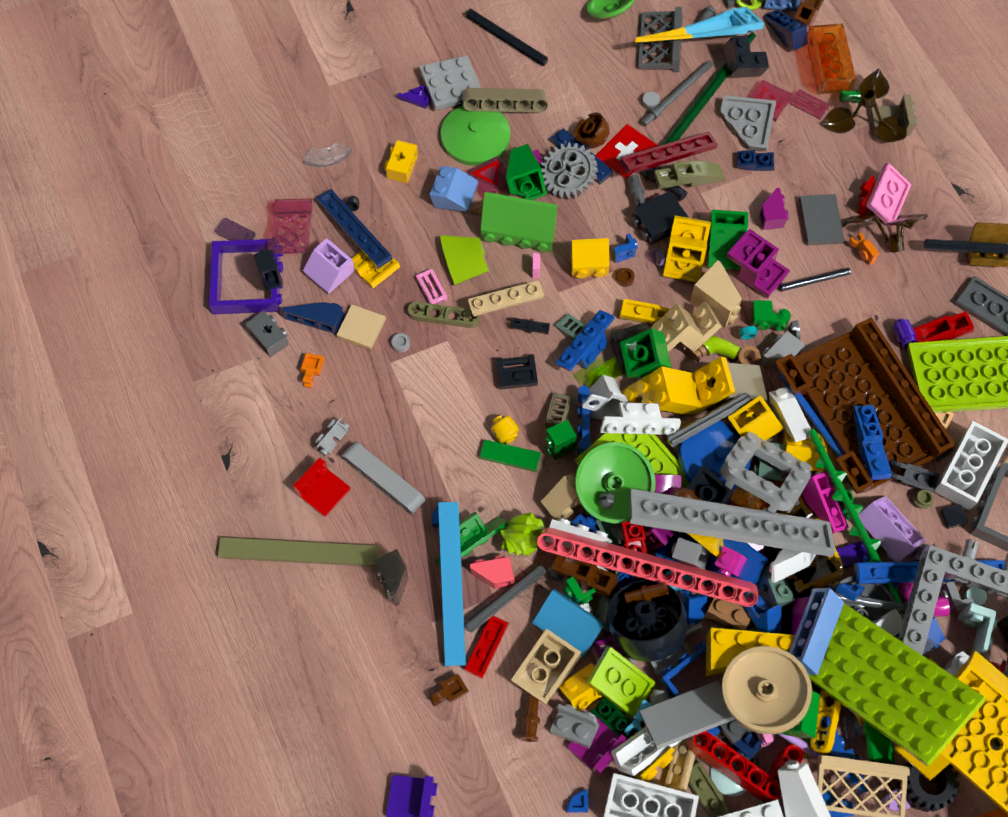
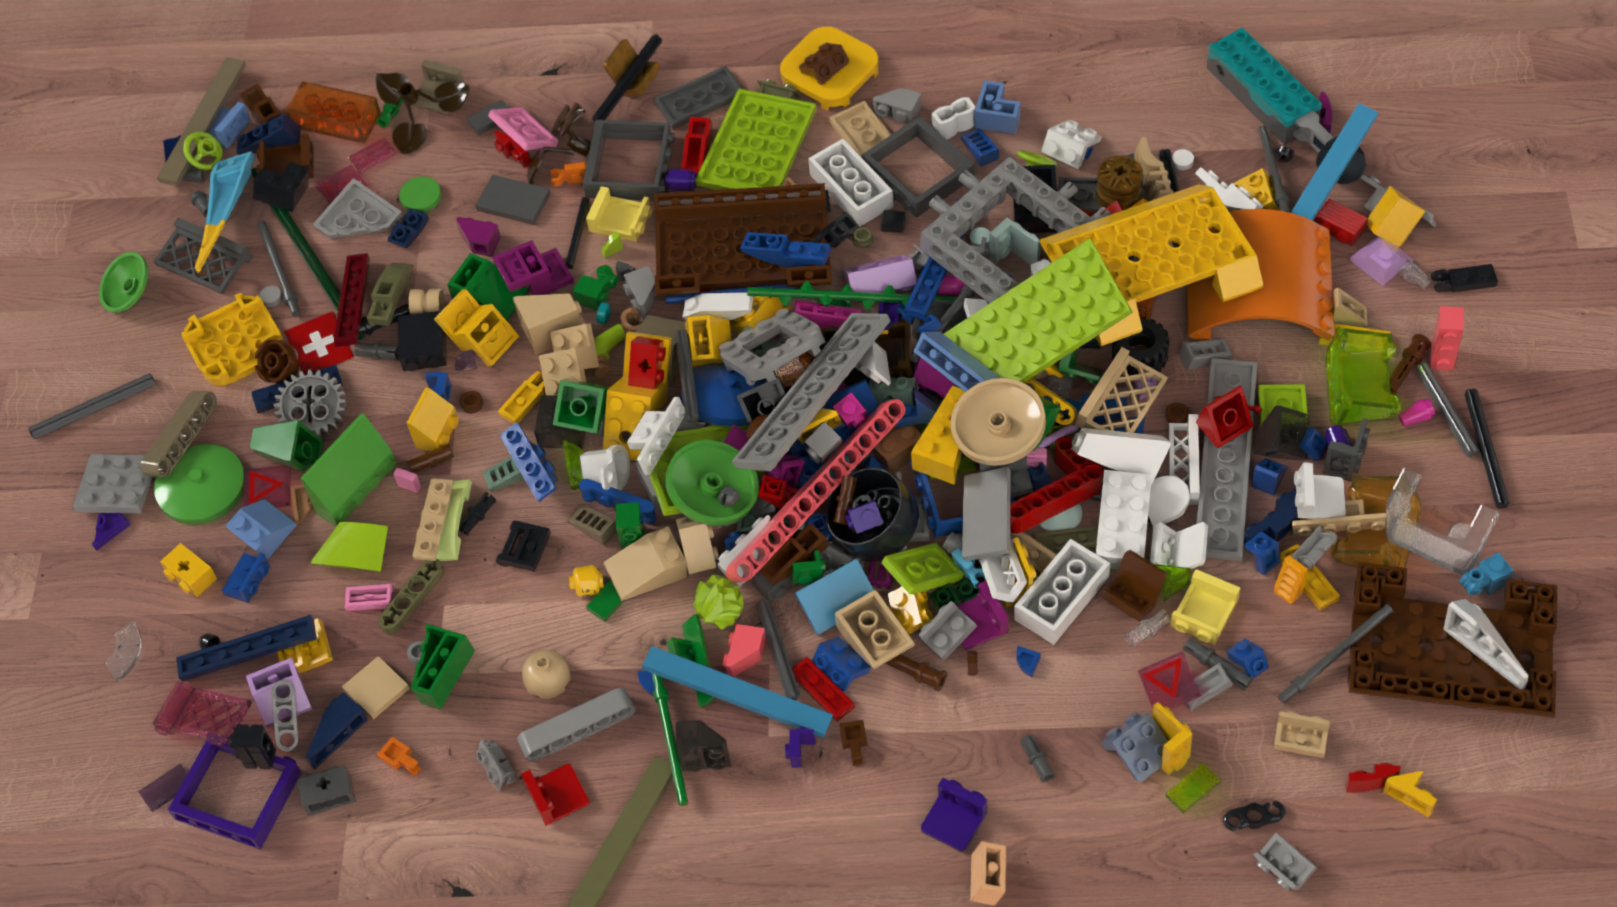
camera: 60 degrees left, 10 degrees down
none -> yellow tile [181,293,284,386]
none -> blue bracket [222,553,270,603]
none -> reddish brown panel [256,133,314,179]
none -> light grey beam [271,680,299,751]
none -> bright green tile [399,177,441,213]
none -> reddish brown pin [406,444,454,473]
none -> tan wheel [409,289,445,315]
none -> green wedge [411,624,475,710]
none -> yellowish green slope [436,479,472,562]
none -> dark grey tile [467,99,509,135]
none -> tan cylinder [522,650,571,699]
none -> dark grey window [583,120,674,200]
none -> light yellow panel [586,186,653,242]
none -> lime tile [601,231,623,258]
none -> tan slope [603,526,687,601]
none -> red brick [628,336,666,389]
none -> green bar [652,674,688,806]
none -> dark purple bracket [785,727,816,768]
none -> blue bracket [812,636,871,691]
none -> dark purple bracket [845,500,884,533]
none -> reddish brown tile [968,651,978,675]

